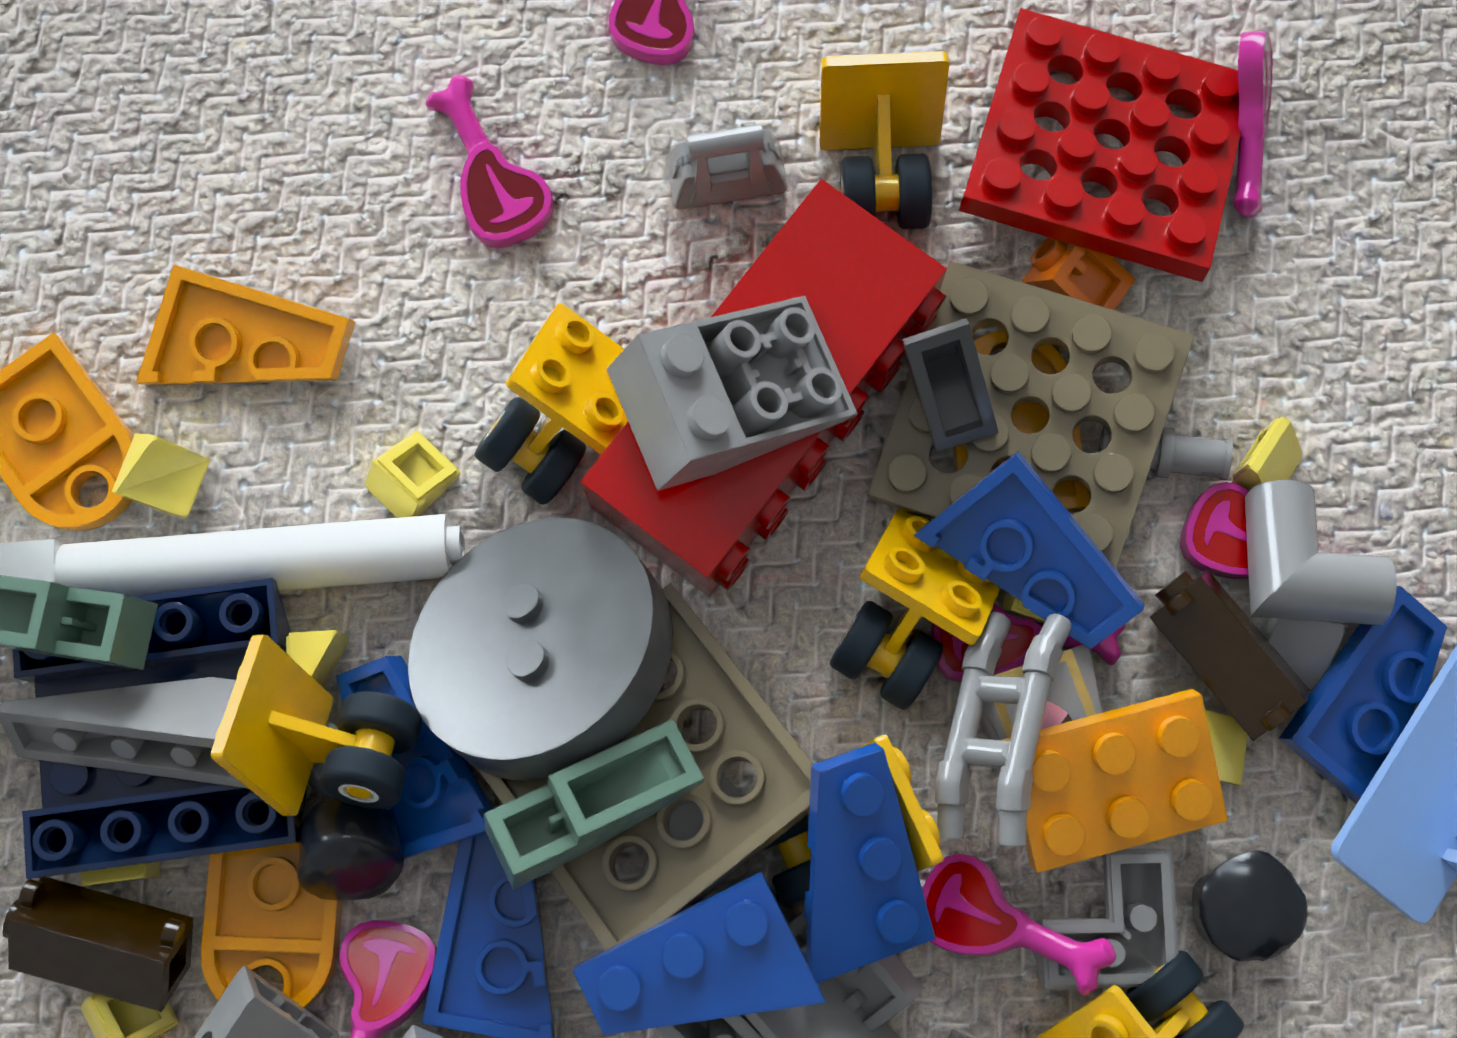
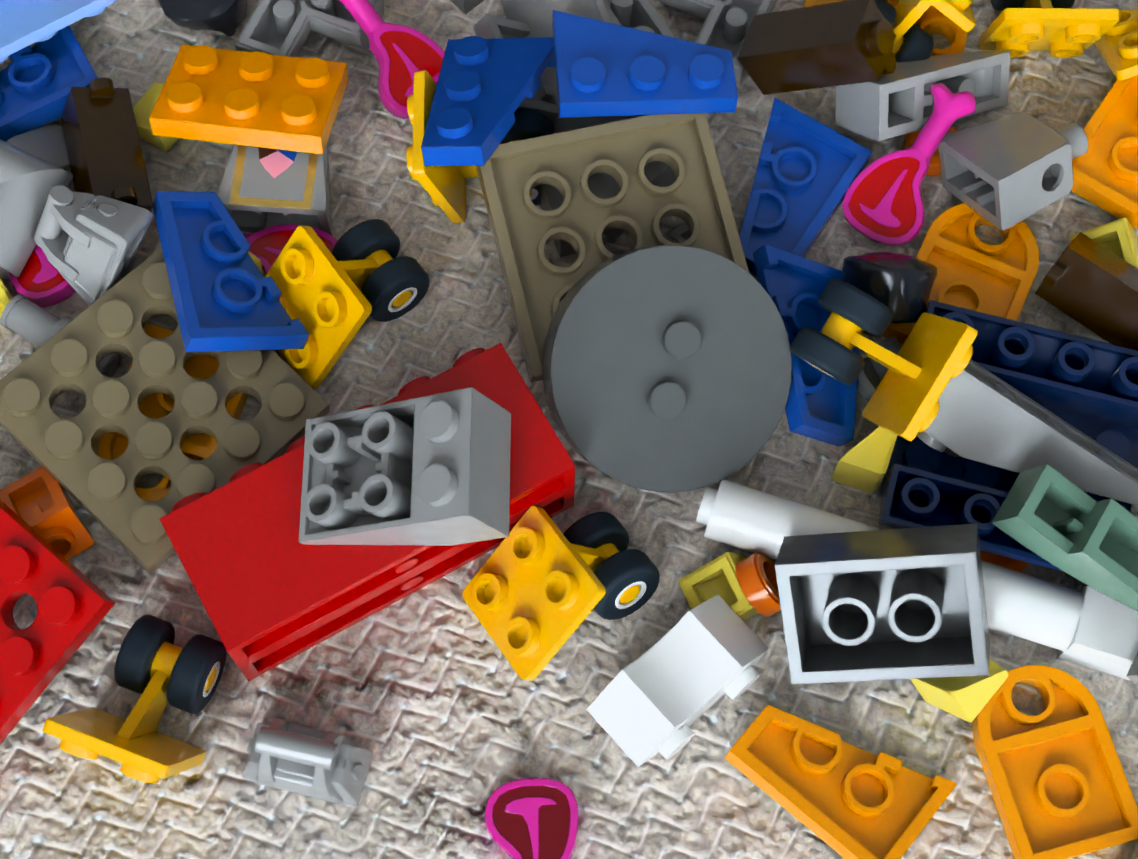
camera: 160 degrees left, 10 degrees down
sand green slope [484,719,704,889] -> none
dark grey slope [903,318,999,453] -> none
light grey piece [935,612,1072,846] -> none
none -> light grey piece [34,185,153,306]
none -> white brick [586,594,770,767]
none -> orange tile [736,552,781,617]
none -> dark grey brick [775,523,990,685]

